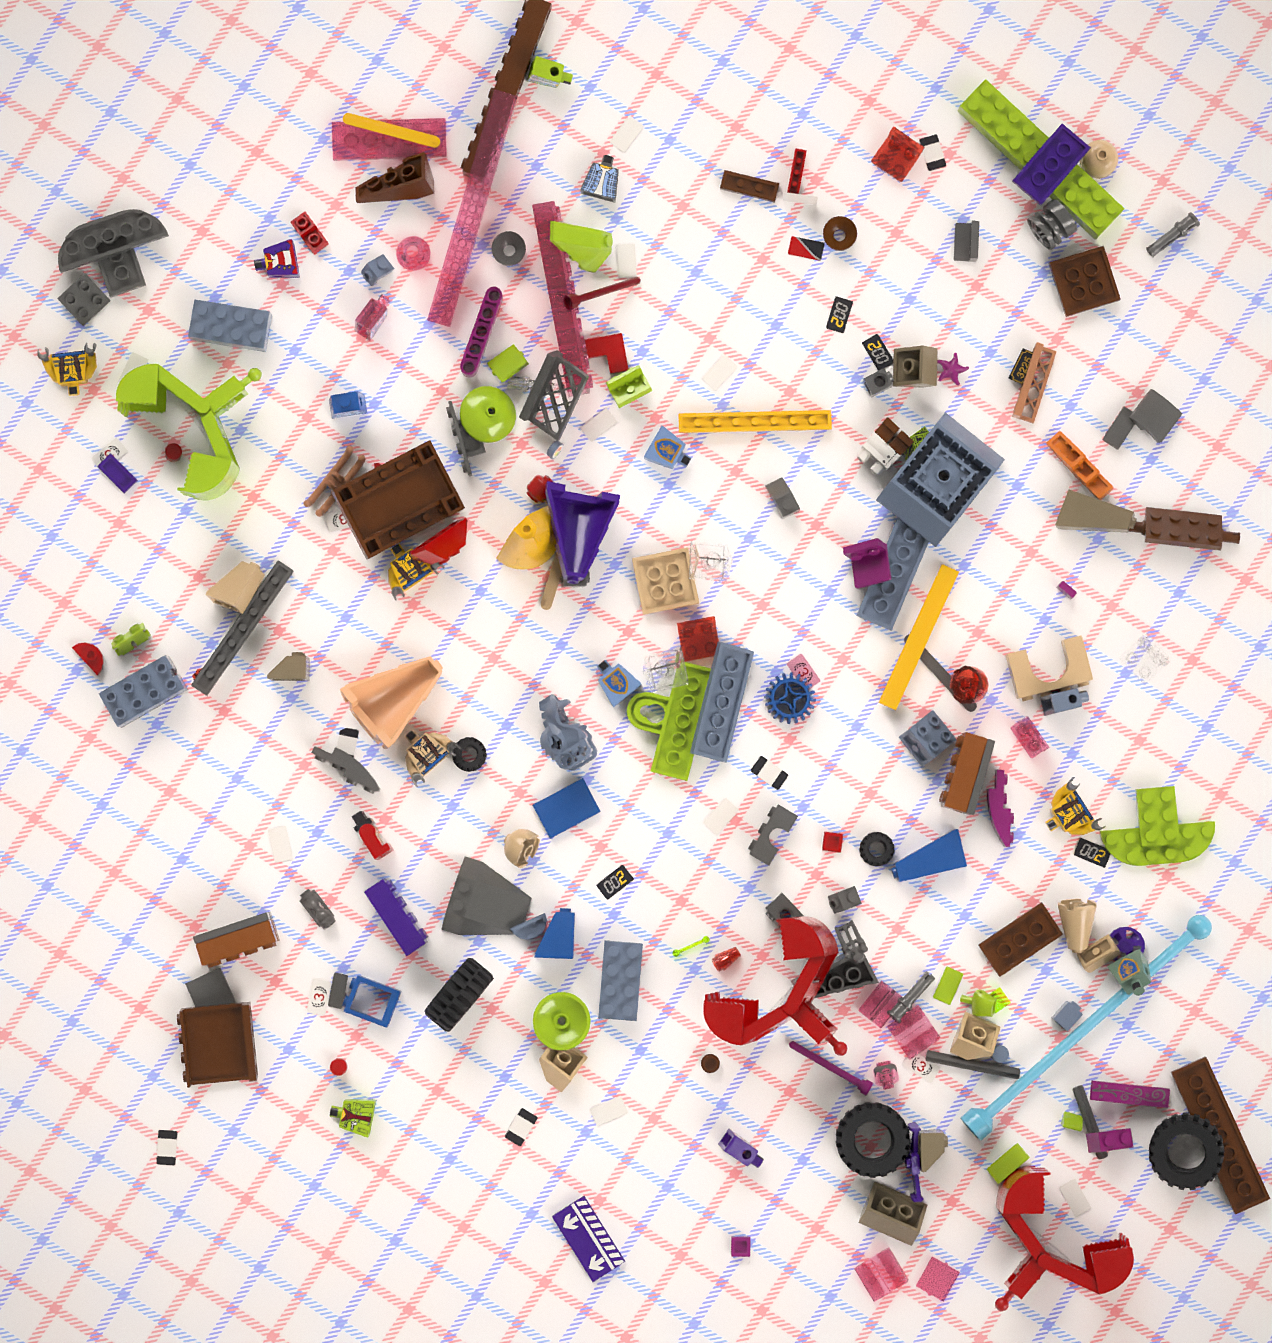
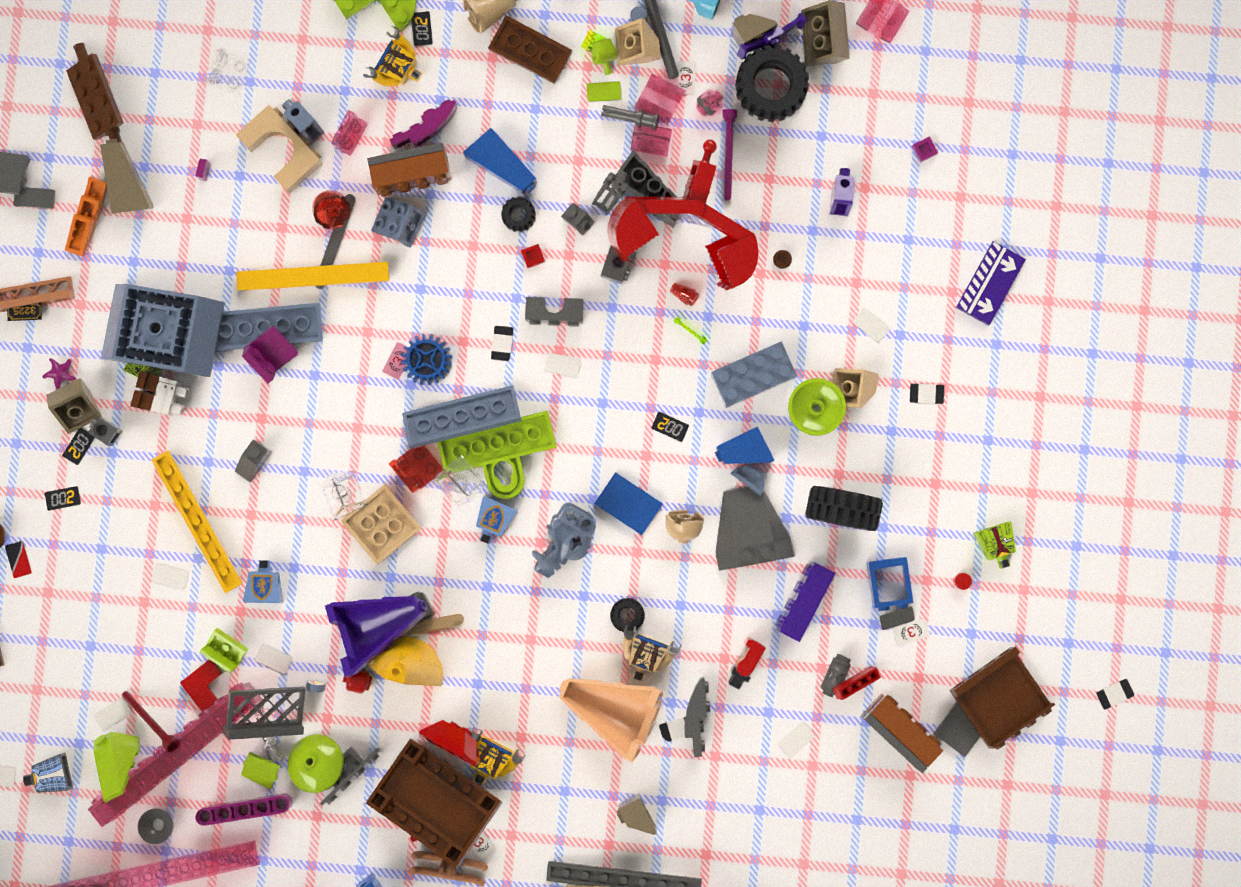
camera: 115 degrees left, 0 degrees up
none -> red piece [832,666,881,700]

